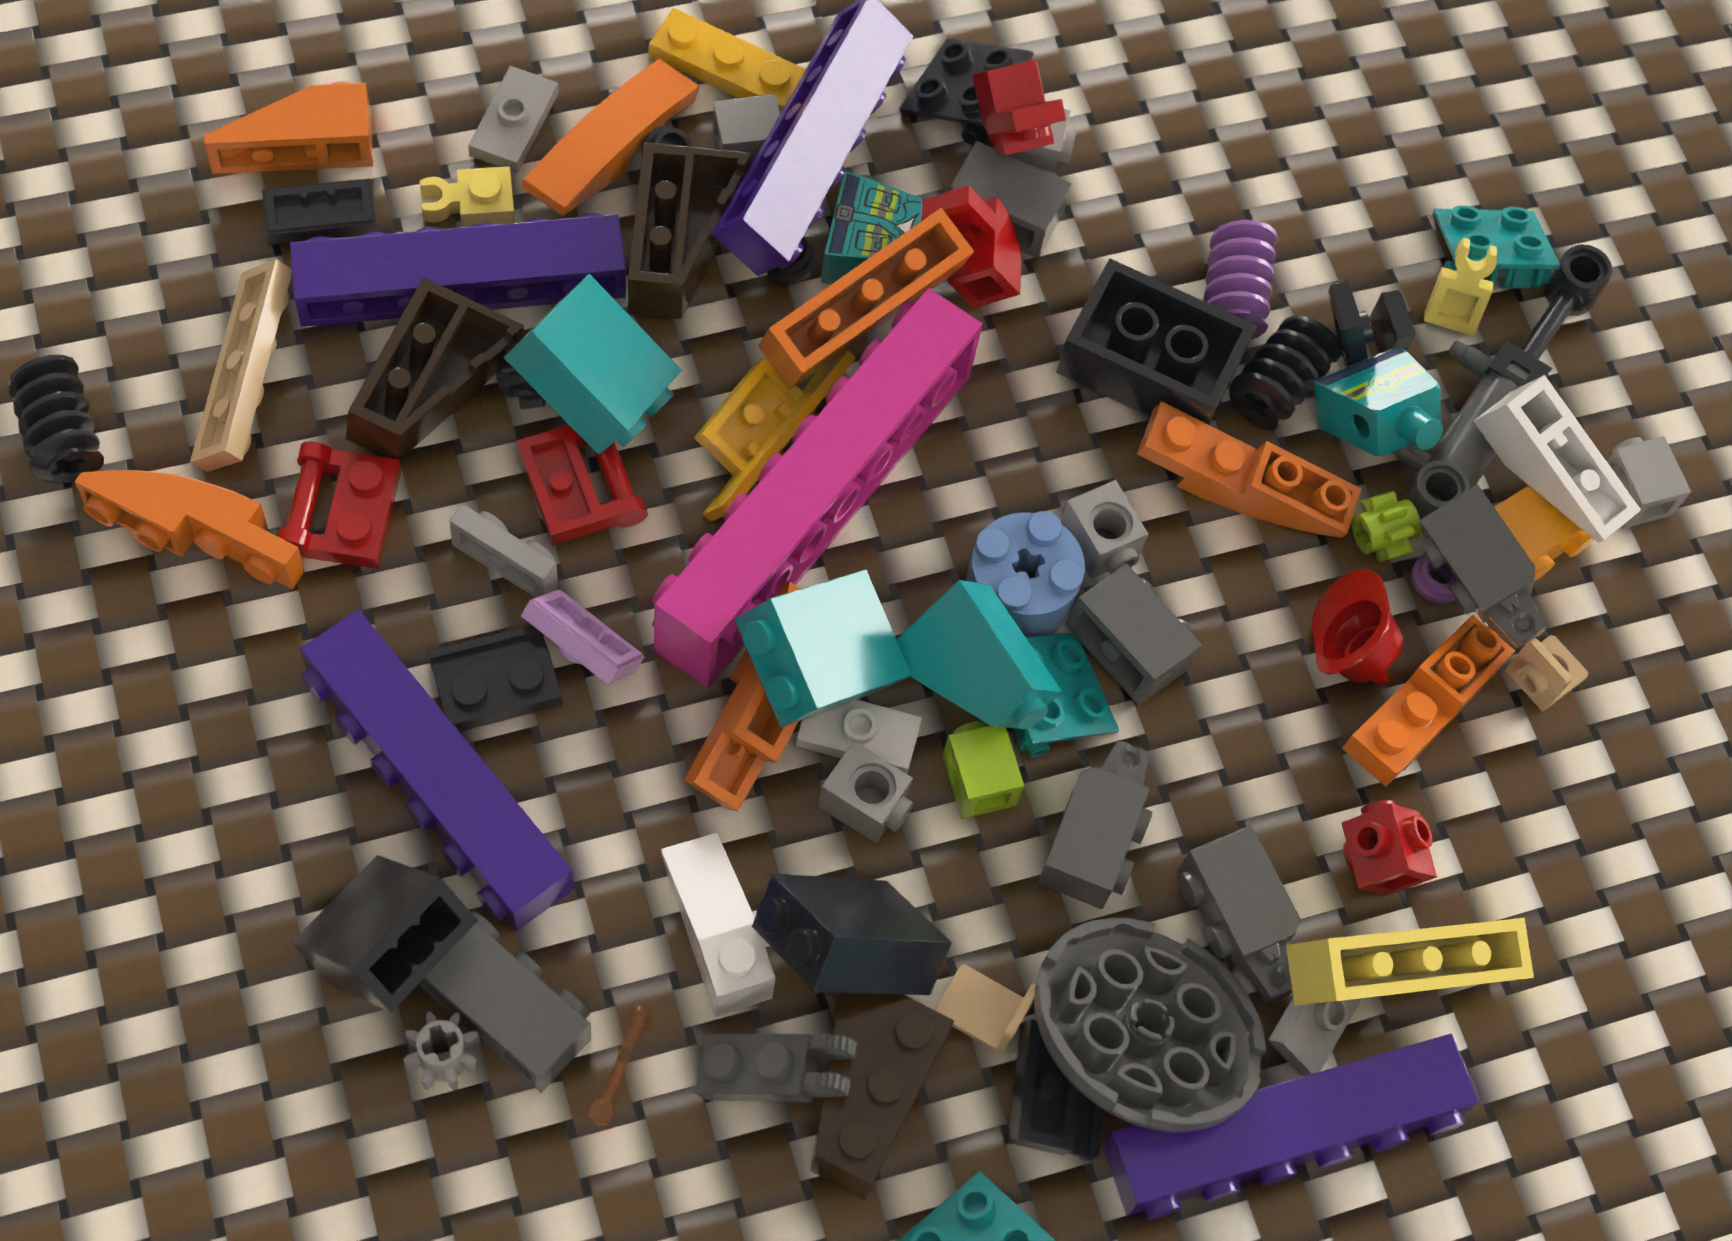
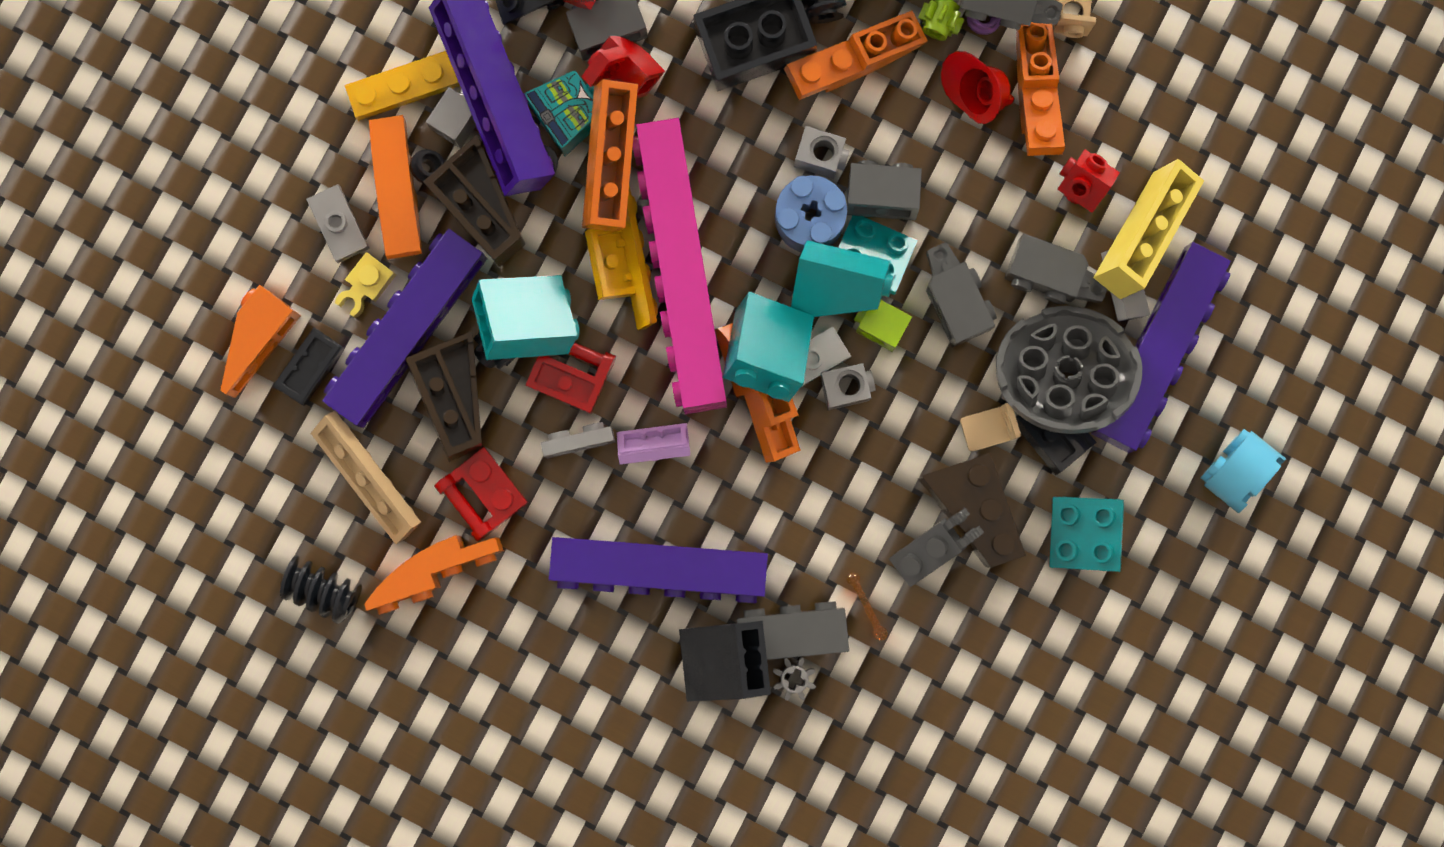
camera: 30 degrees left, 20 degrees up
black plate [428,625,563,732] -> none
white slope [661,832,776,1017] -> none
black brick [752,873,952,995] -> none

